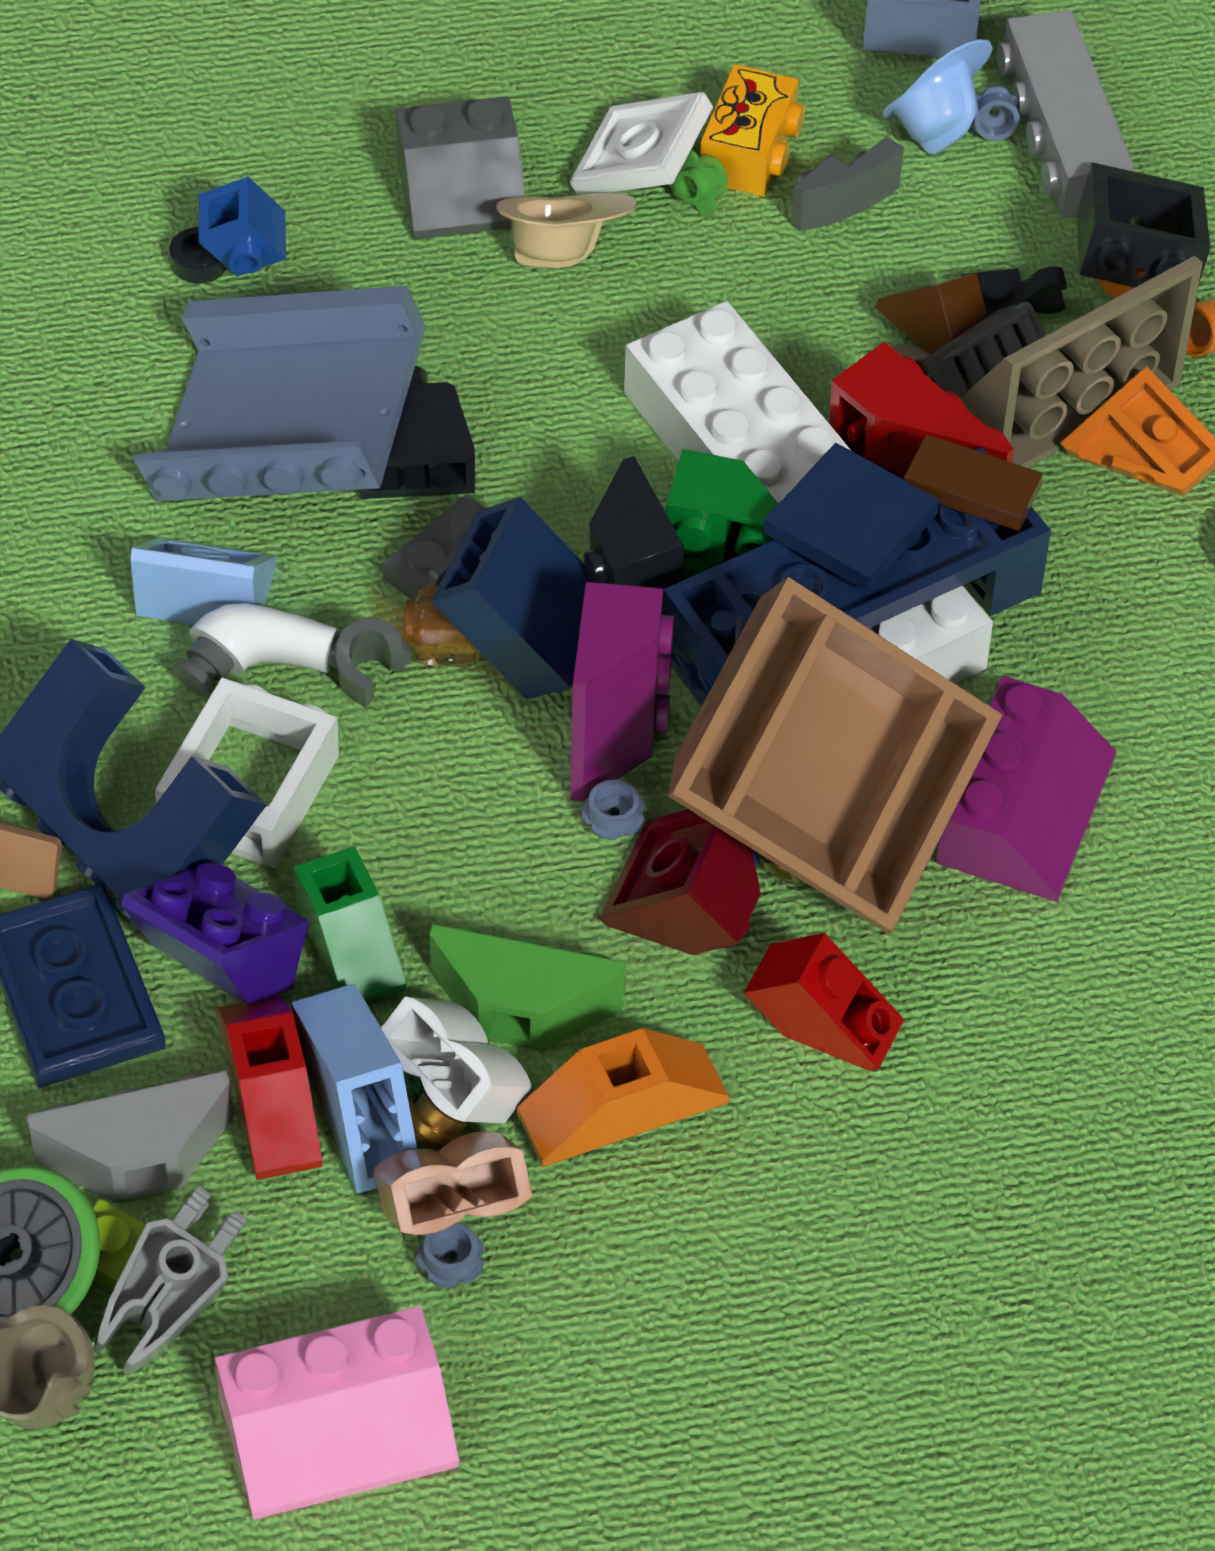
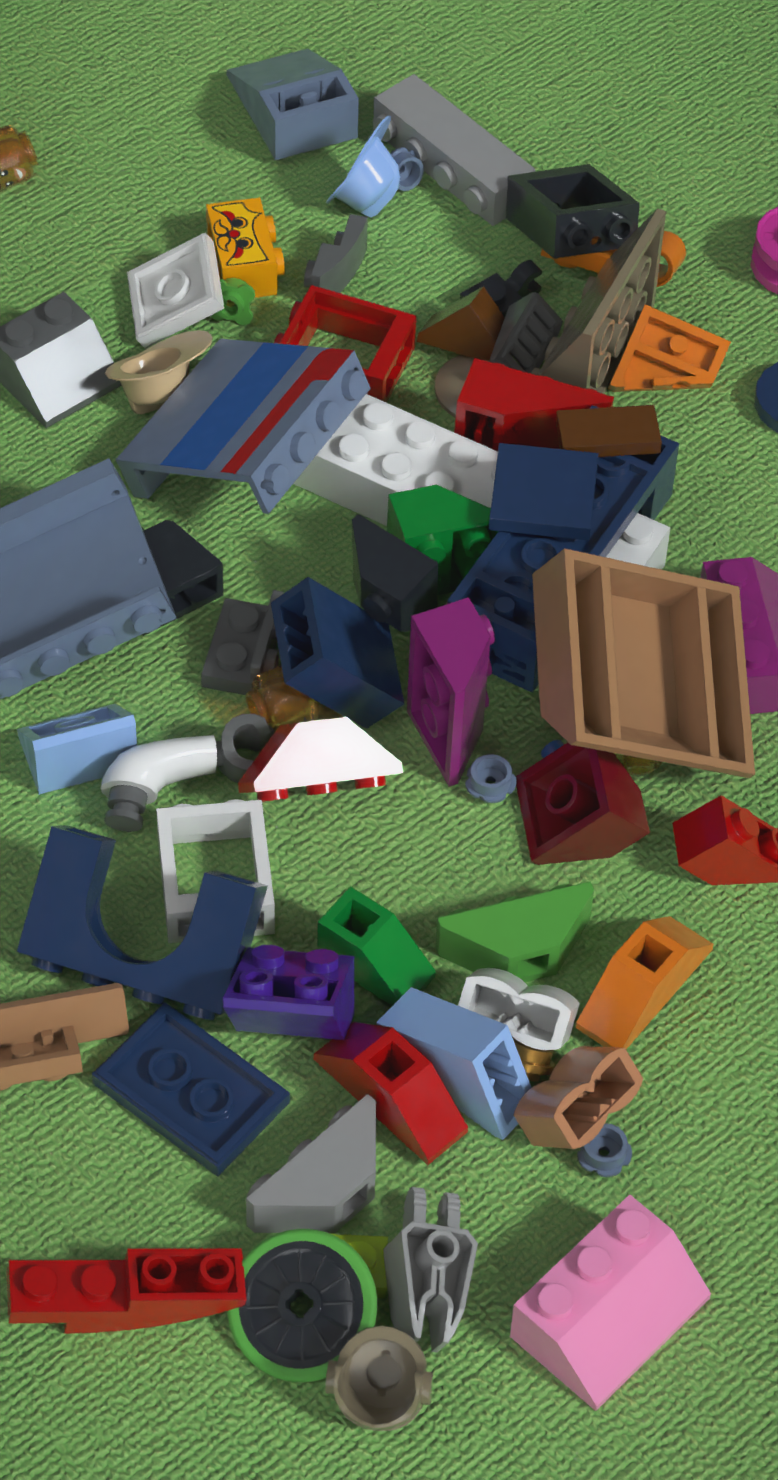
camera: 30 degrees left, 0 degrees up
none -> sand blue panel [116,339,371,514]
none -> slope [238,717,403,802]
none -> red window [274,285,417,403]

